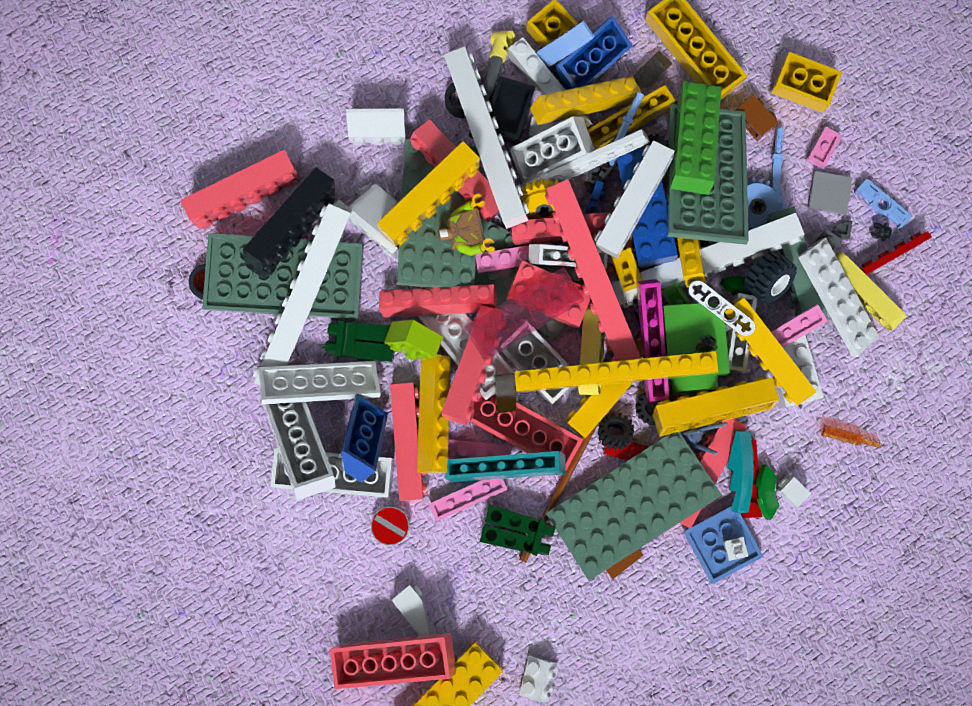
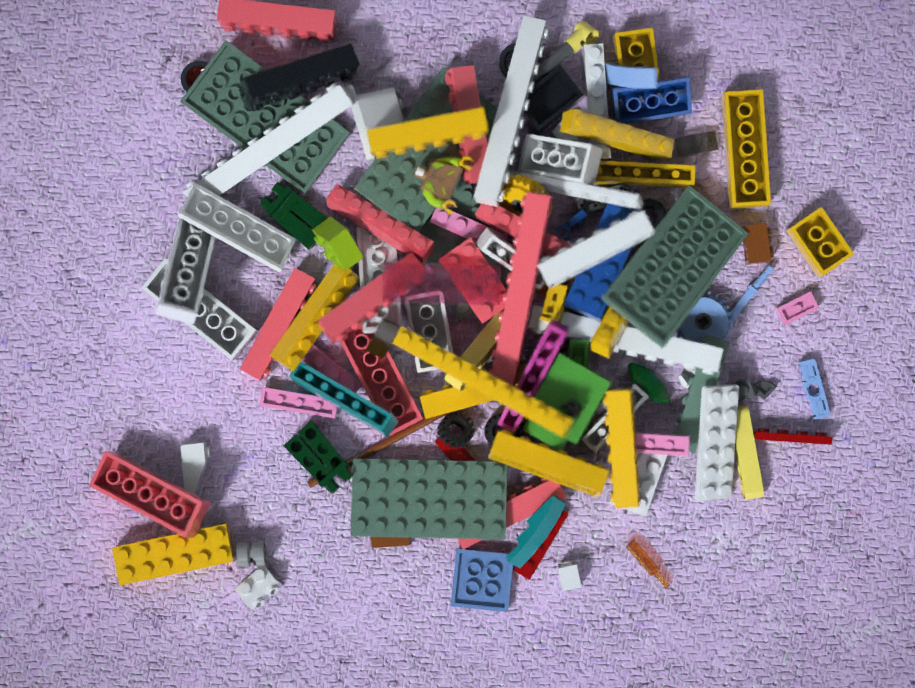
camera: 35 degrees right, 5 degrees up
blue slope [341,393,388,482] -> none
white slope [346,109,406,145] -> none
red piece [371,506,409,546] -> none
light blue sword [609,92,644,166] -> none
bright green brick [670,81,722,195] -> none
sand blue plant [681,422,728,455] -> none
white beam [688,281,755,336] -> none
white tile [723,537,748,561] -> none
black wheel [744,251,797,304] -> none
green tile [756,464,780,520] -> none
light grey tile [808,171,852,215] -> none
black plate [871,223,892,242] -> none
none -> light grey wheel [236,541,267,567]

